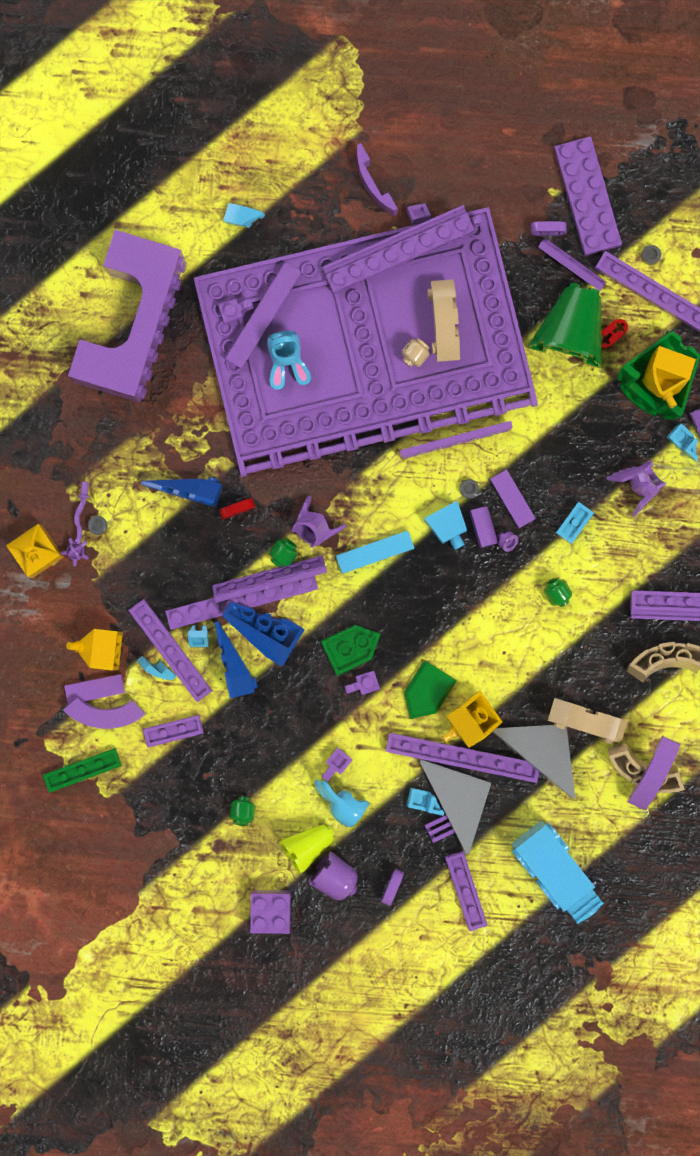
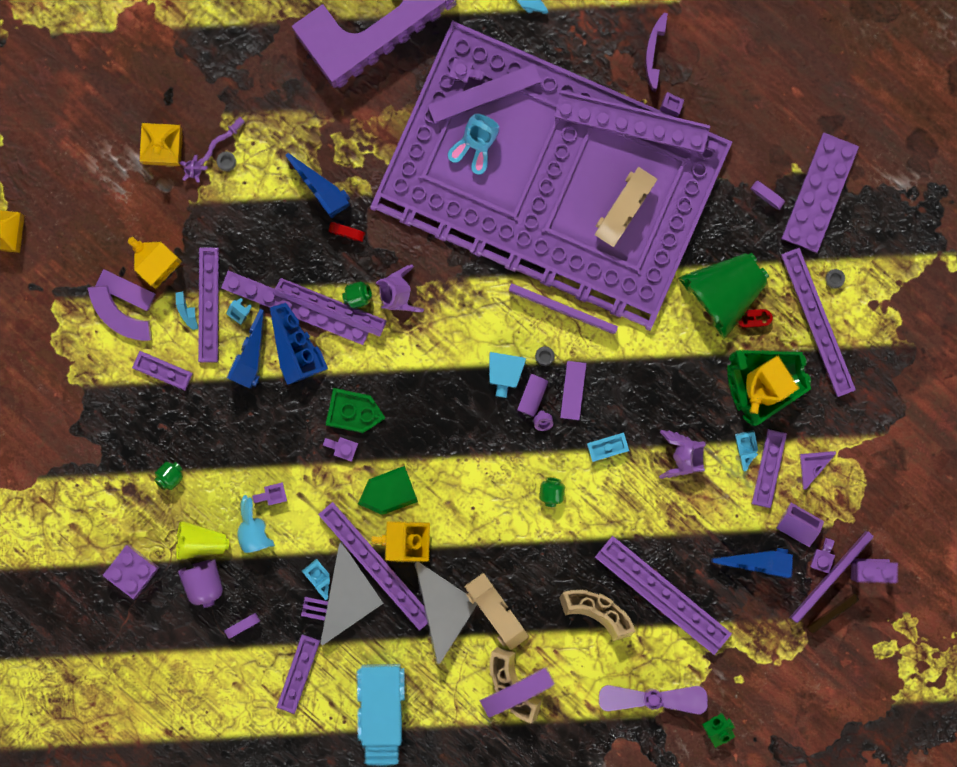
camera: 35 degrees right, 0 degrees up
green tile [43,748,123,793] -> none
medium azure tile [336,531,414,574] -> none
tan head [401,338,430,368] -> none
medium lavender tile [538,239,606,291] -> none

